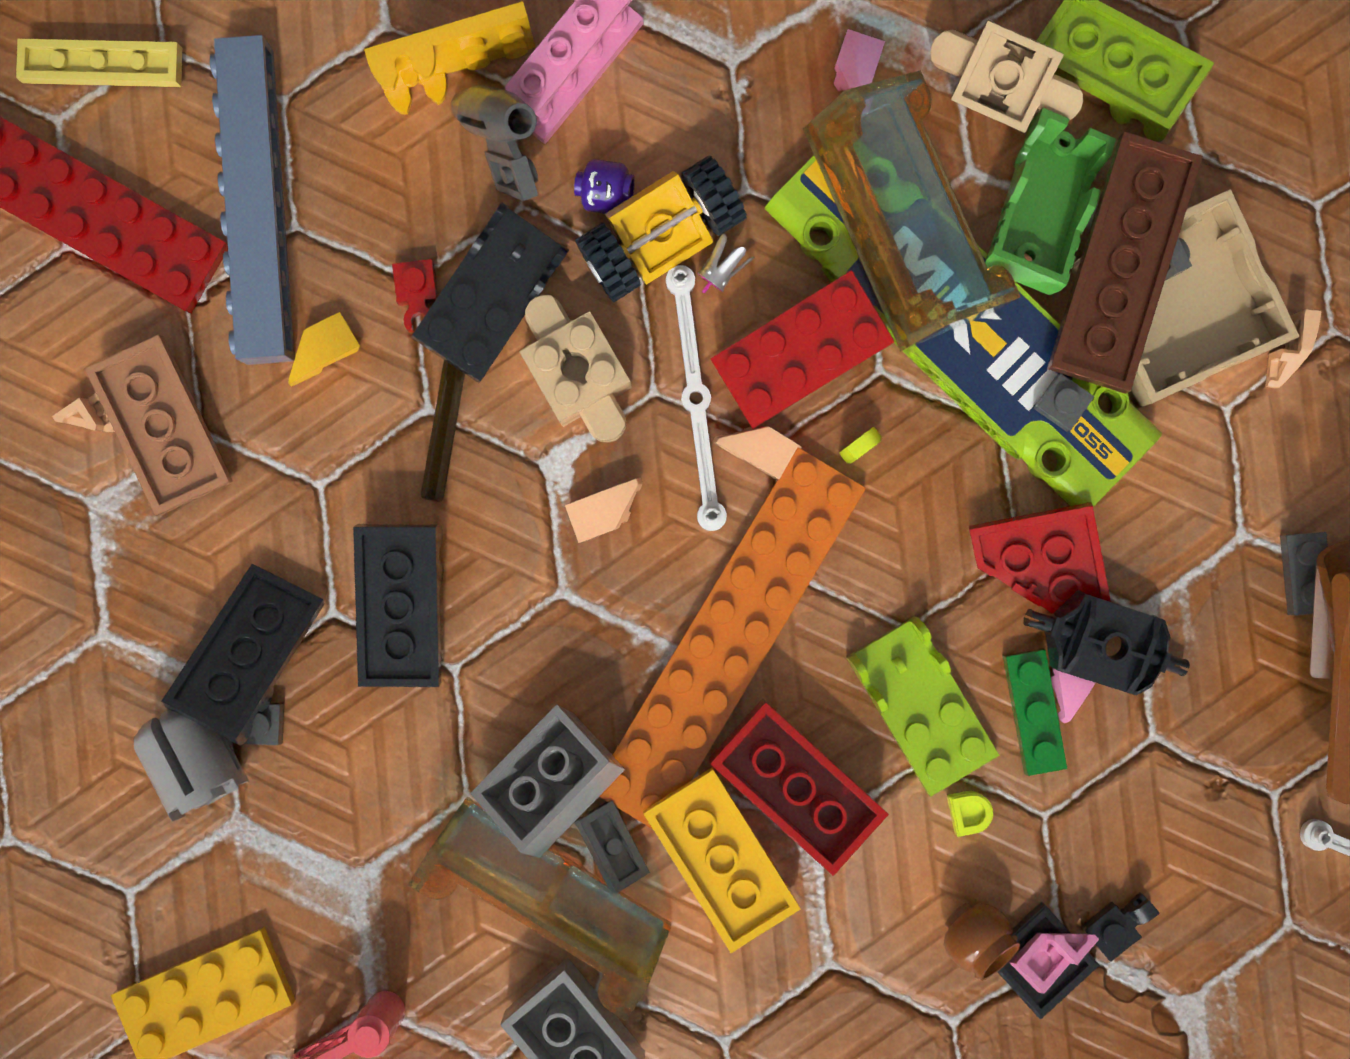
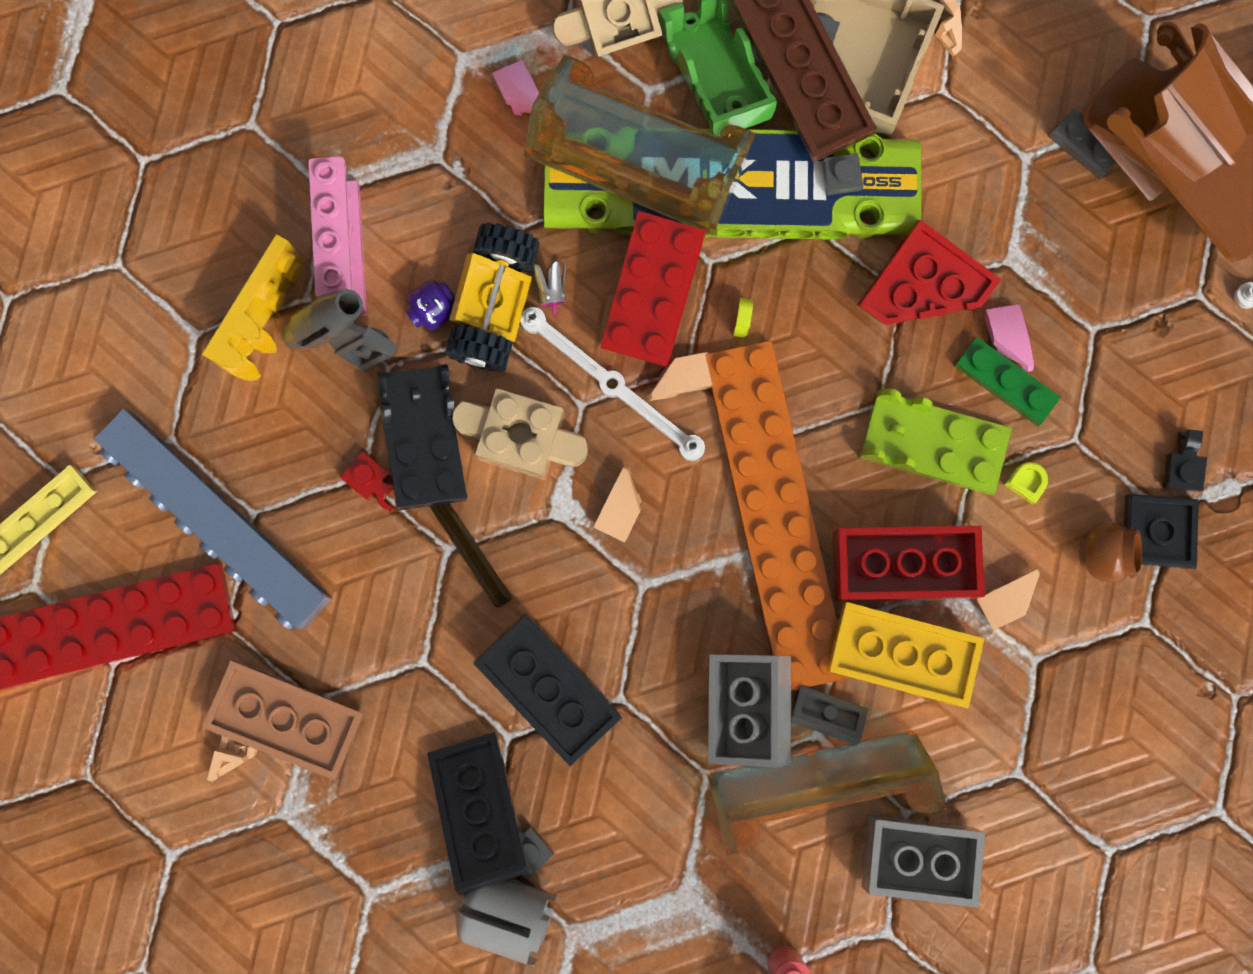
camera: 40 degrees left, 5 degrees down
yellow slope [288,312,360,387] -> none
bright pink slope [1009,933,1099,994] -> none
black plate [1023,590,1190,696] -> none
none -> light nougat slope [977,568,1040,630]

